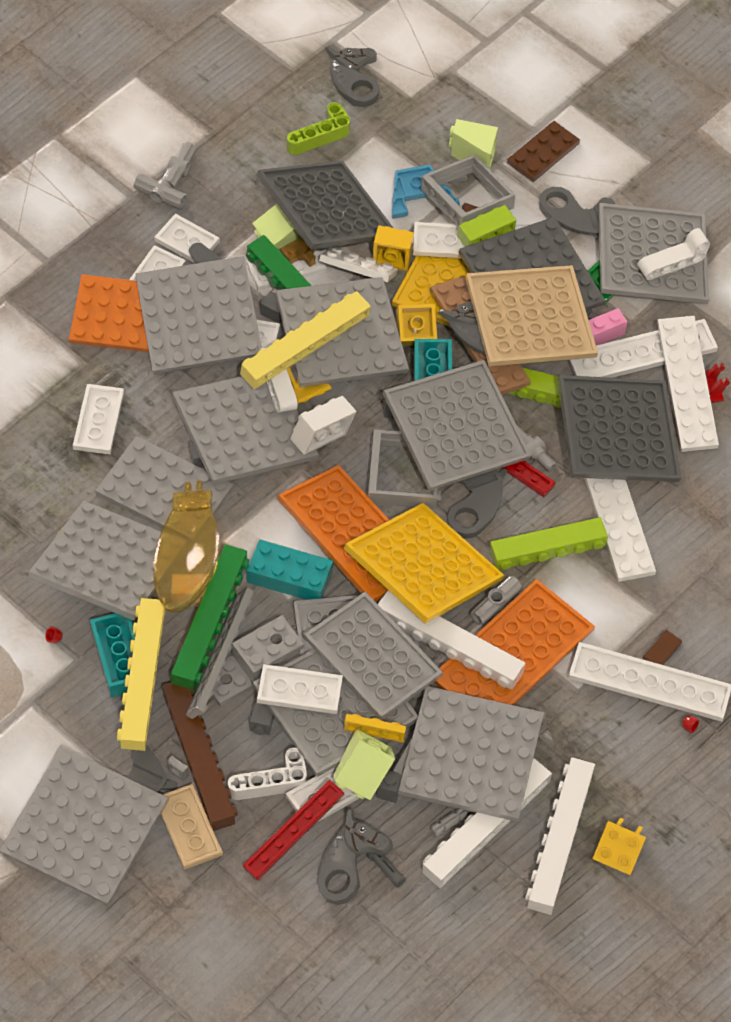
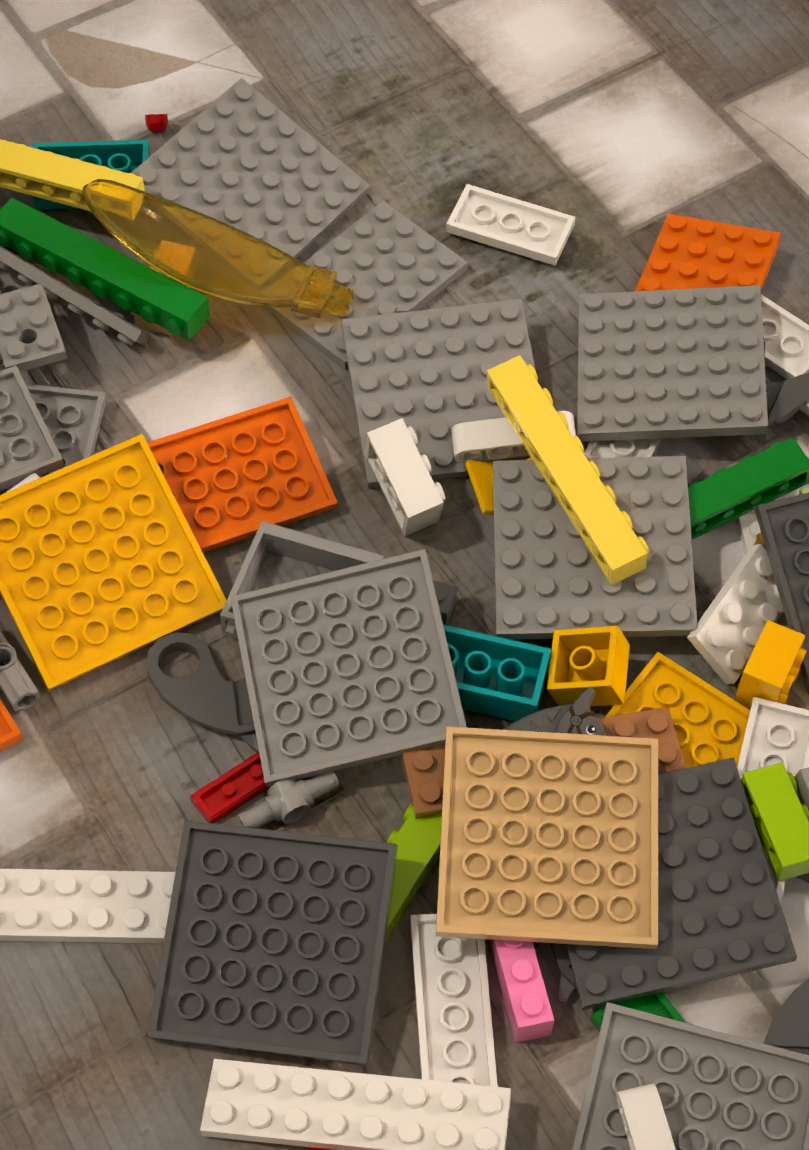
camera: 105 degrees right, 0 degrees up
teal brick [247,539,333,600] -> none
lime brick [489,517,608,570] -> none

